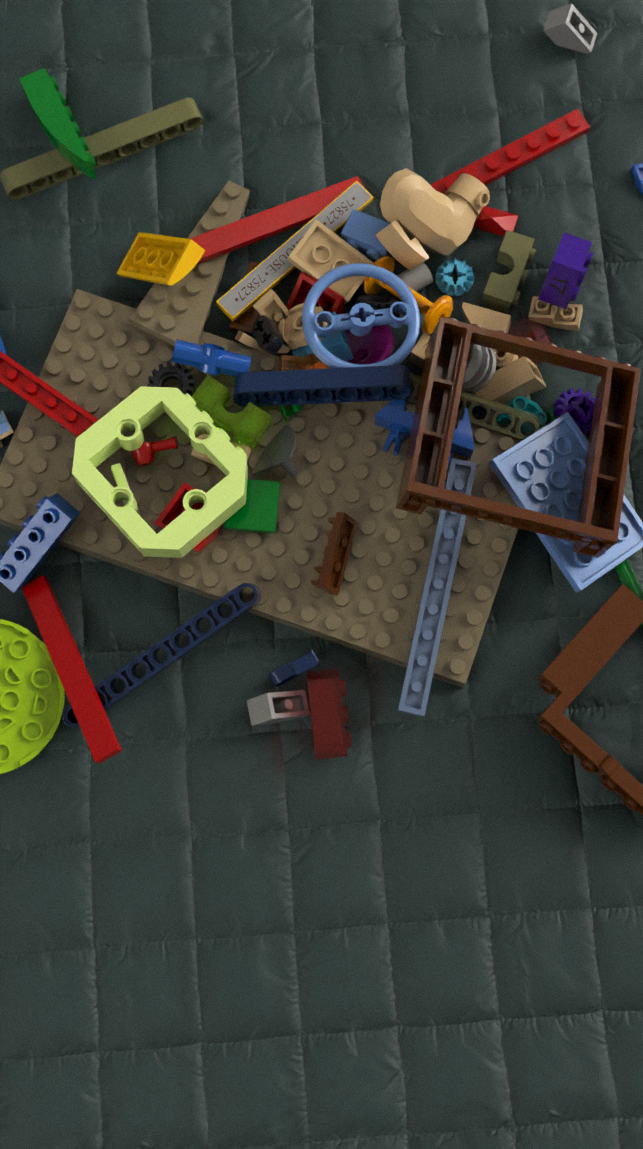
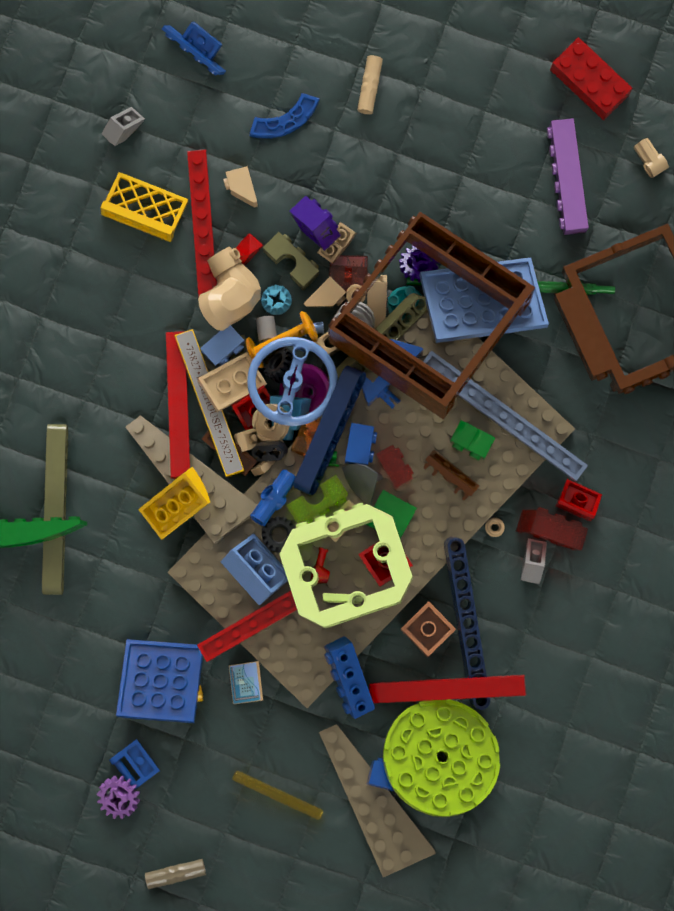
camera: 70 degrees left, 5 degrees up
dark blue piece [268,650,320,687] -> none
tan slope [376,220,429,271] -> none
none -> yellow fence [100,172,188,242]
none -> medium blue slope [220,533,288,606]
none -> tan slope [223,166,258,208]
none -> blue brick [345,423,377,466]
none -> clear red brick [376,445,414,490]
none -> nougat brick [400,602,456,657]
none -> green brick [450,420,495,461]
none -> tan plate [485,518,505,537]
none -> red slope [555,479,602,521]

